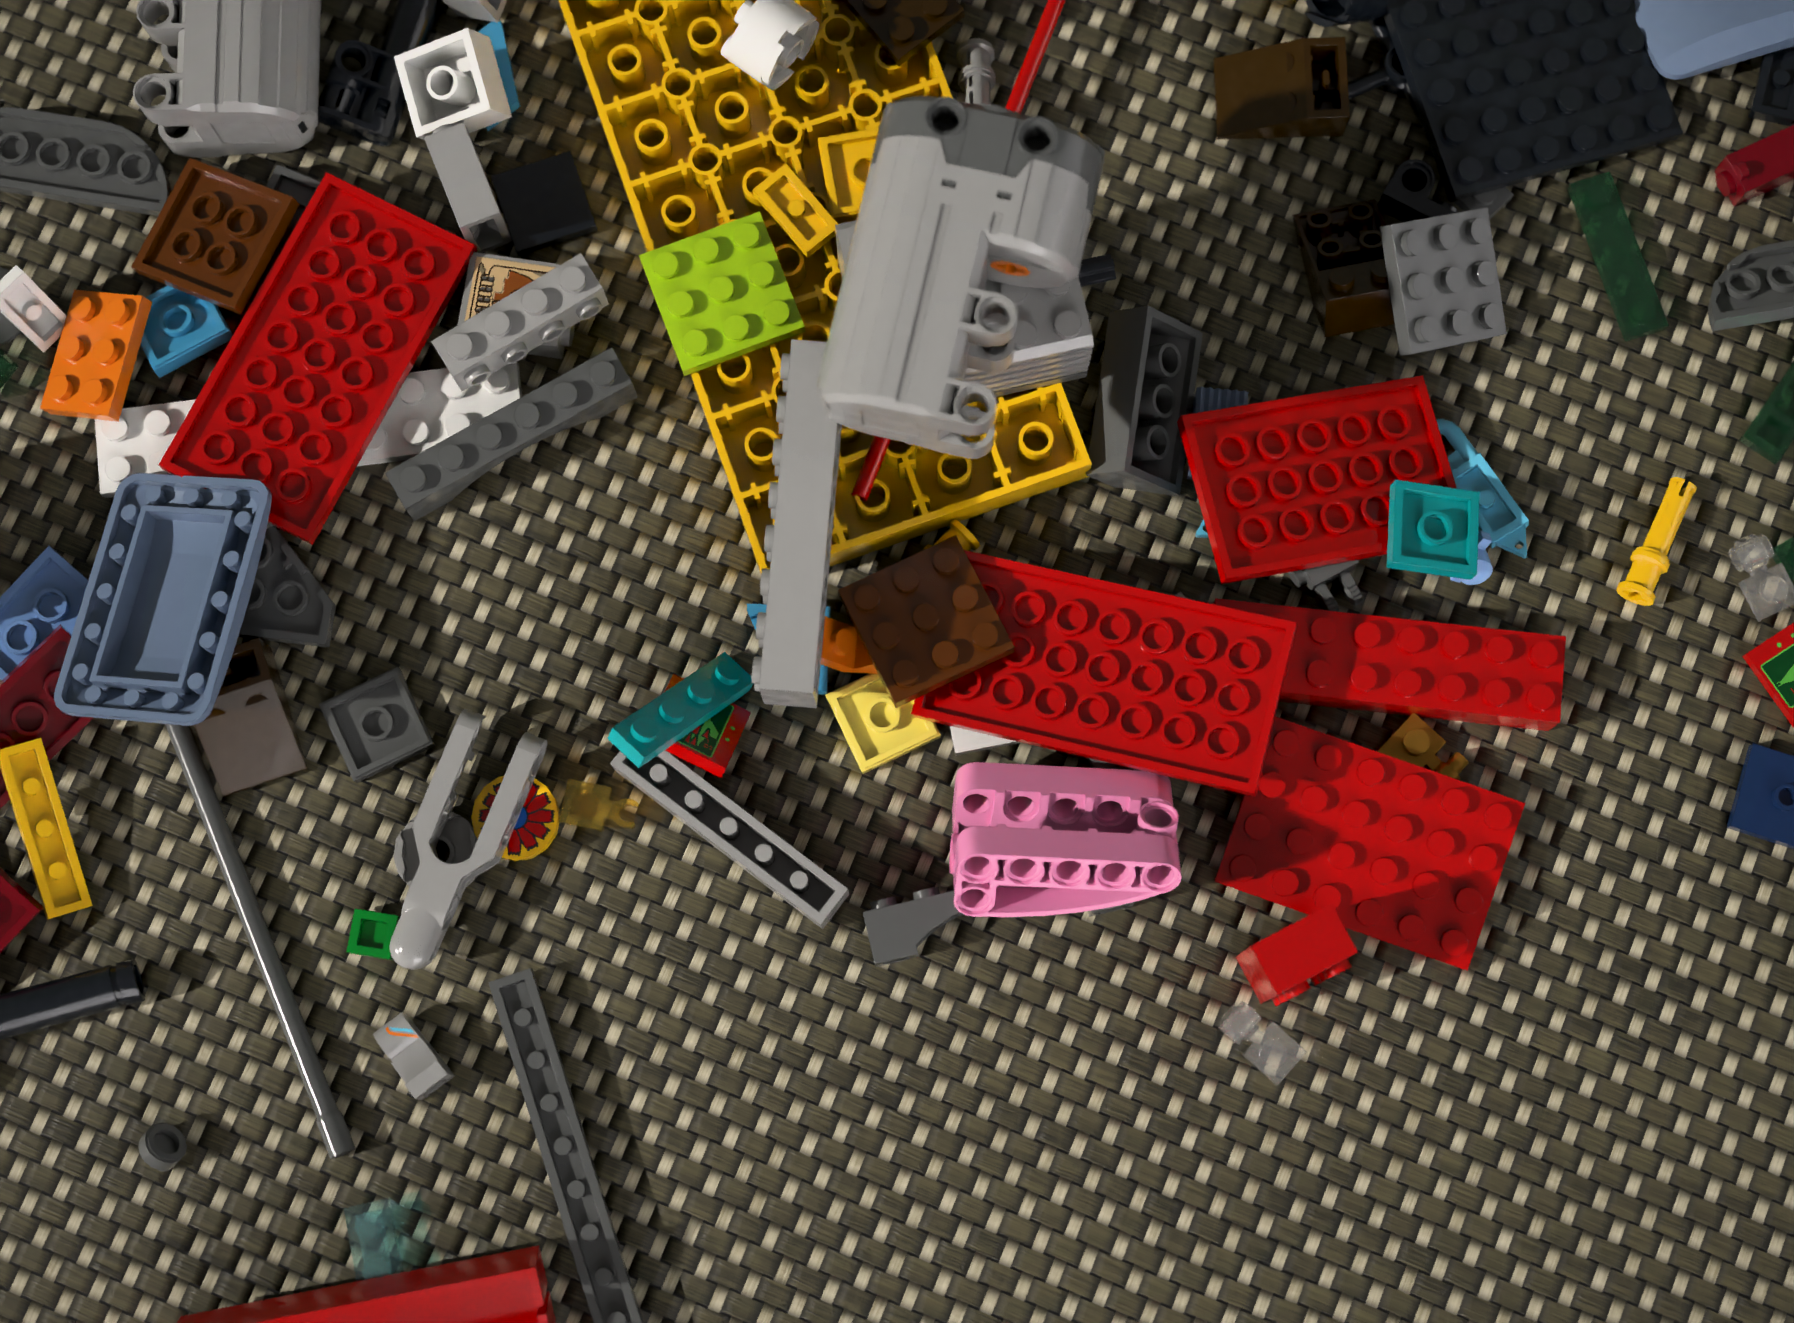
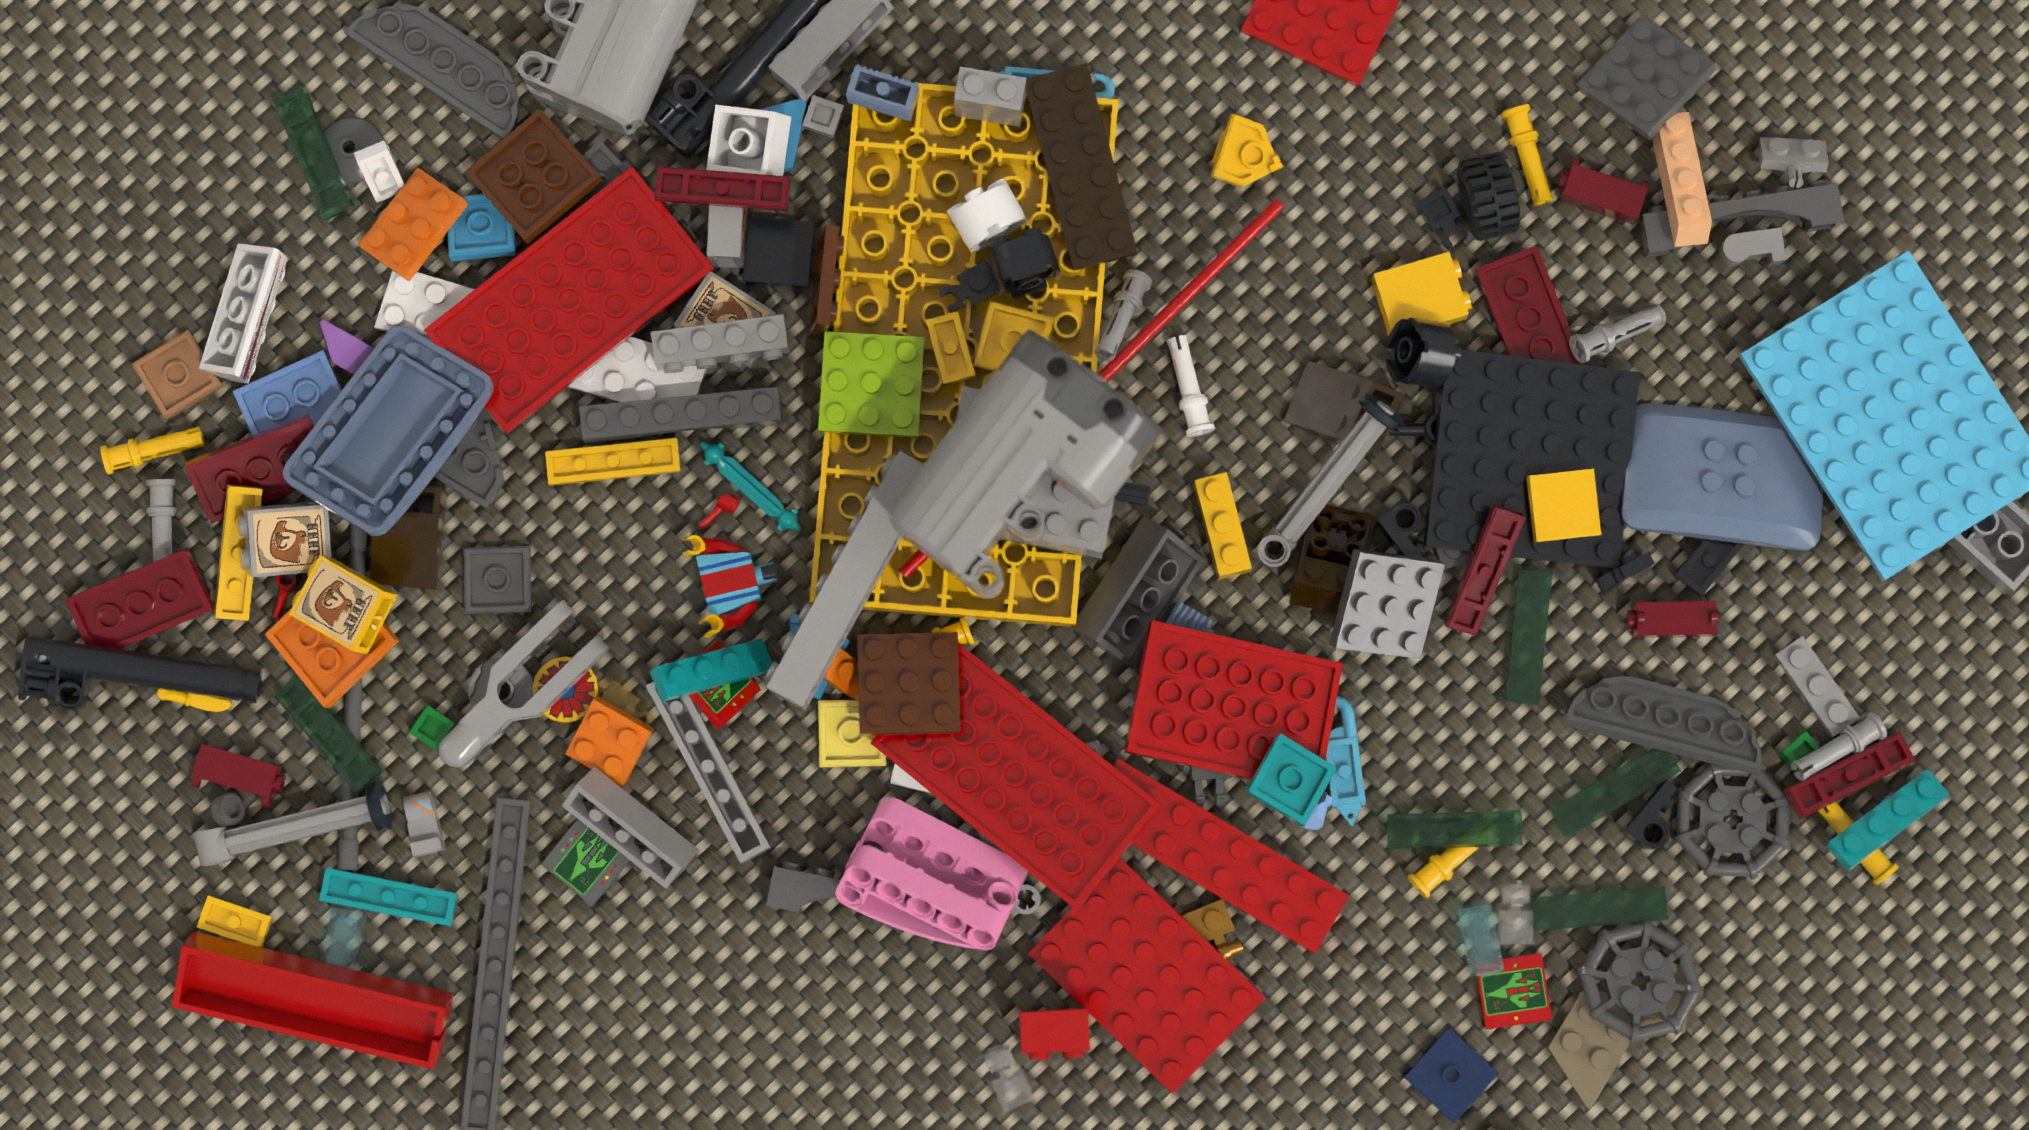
camera: 20 degrees right, 5 degrees up
none -> yellow piece [156,689,233,712]
none -> dark red brick [191,744,286,808]
none -> light grey piece [193,781,392,867]
none -> yellow plate [197,895,273,948]
none -> brick [238,502,331,577]
none -> orange plate [265,608,400,708]
none -> red hand [272,574,298,619]
none -> clear green plate [274,674,383,793]
none -> brick [289,555,398,654]
none -> medium lavender slope [319,319,374,375]
none -> teal plate [319,868,458,926]
none -> tile [541,819,630,907]
none -> yellow plate [545,438,681,486]
none -> light grey brick [562,767,699,889]
none -> orange plate [565,696,655,787]
none -> dark red plate [654,166,791,212]
none -> torso [682,535,778,638]
none -> red hand [698,494,741,530]
none -> teal wheel [700,441,802,532]
none -> light grey plate [802,95,844,138]
none -> reddish brown plate [808,224,844,340]
none -> black plate [939,260,998,313]
none -> black brick [986,228,1062,298]
none -> light grey bush [1013,885,1041,915]
none -> white pin [1166,335,1215,437]
none -> yellow brick [1193,472,1252,580]
none -> light grey piece [1258,394,1404,567]
none -> clear green plate [1387,810,1523,849]
none -> dark red plate [1444,504,1526,636]
none -> clear light blue plate [1457,905,1504,977]
none -> yellow tile [1526,469,1601,542]
none -> black plate [1595,551,1655,592]

